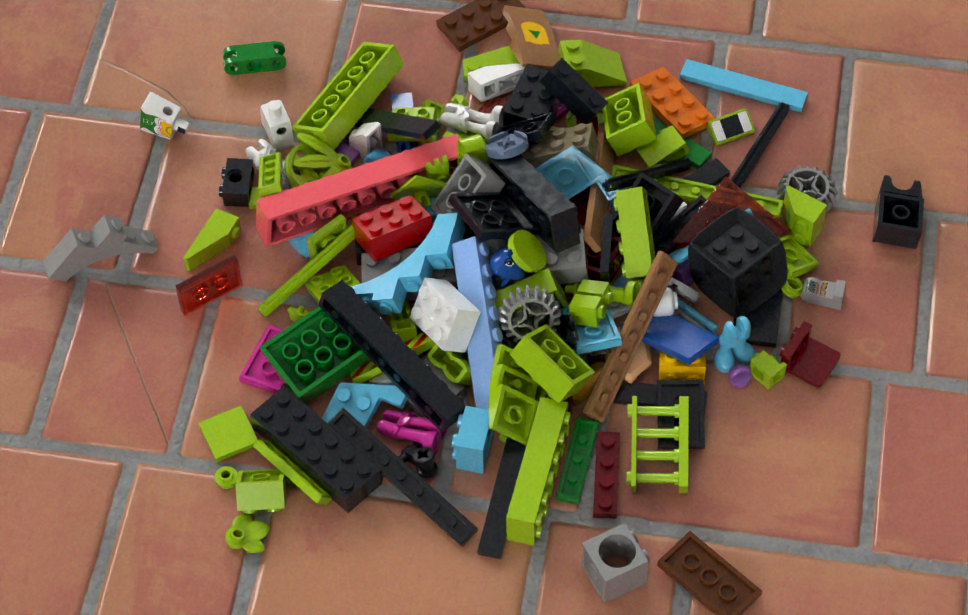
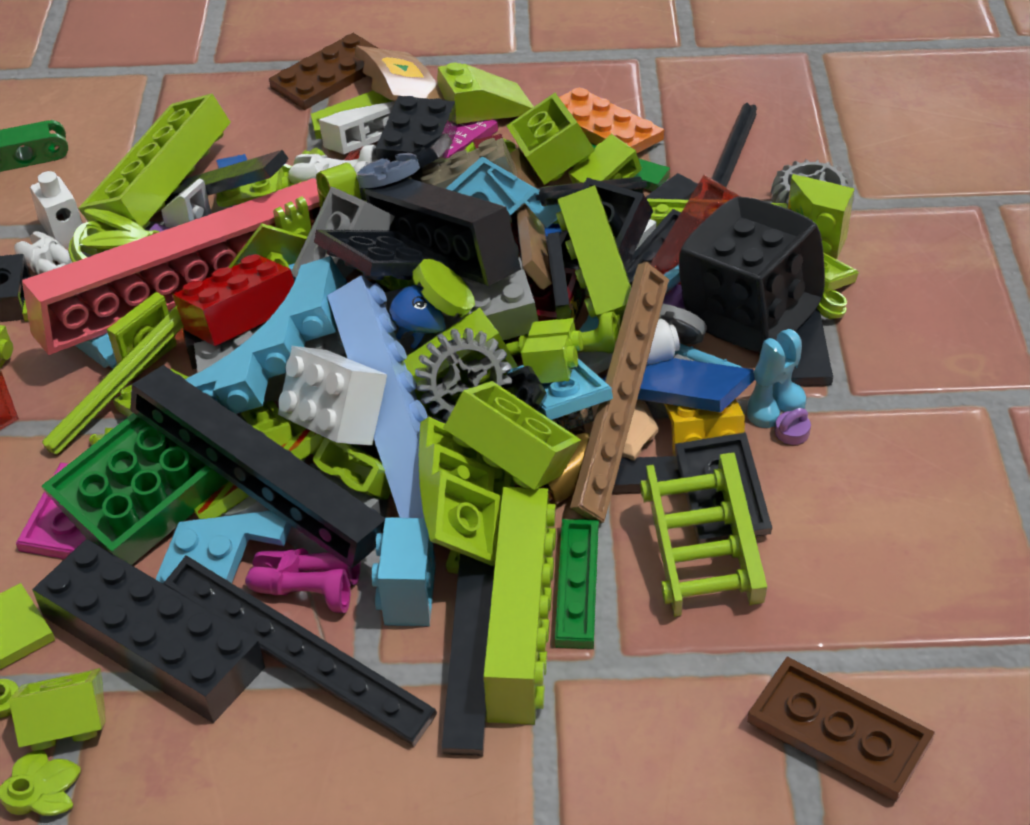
camera: 10 degrees left, 10 degrees down
lime tile [253,440,332,505] -> none
lime tile [258,152,283,197] -> none
black piece [398,442,438,478] -> none
black brick [539,58,608,124] -> none
light grey brick [581,523,650,603] -> none
dark red plate [593,431,620,519] -> none
medium azure tile [680,59,808,112] -> none
slope [707,108,755,146] -> none
lime brick [750,350,787,389] -> none
dark red bracket [779,321,841,387] -> none
light grey leg [801,277,846,310] -> none
black brick [872,175,924,249] -> none

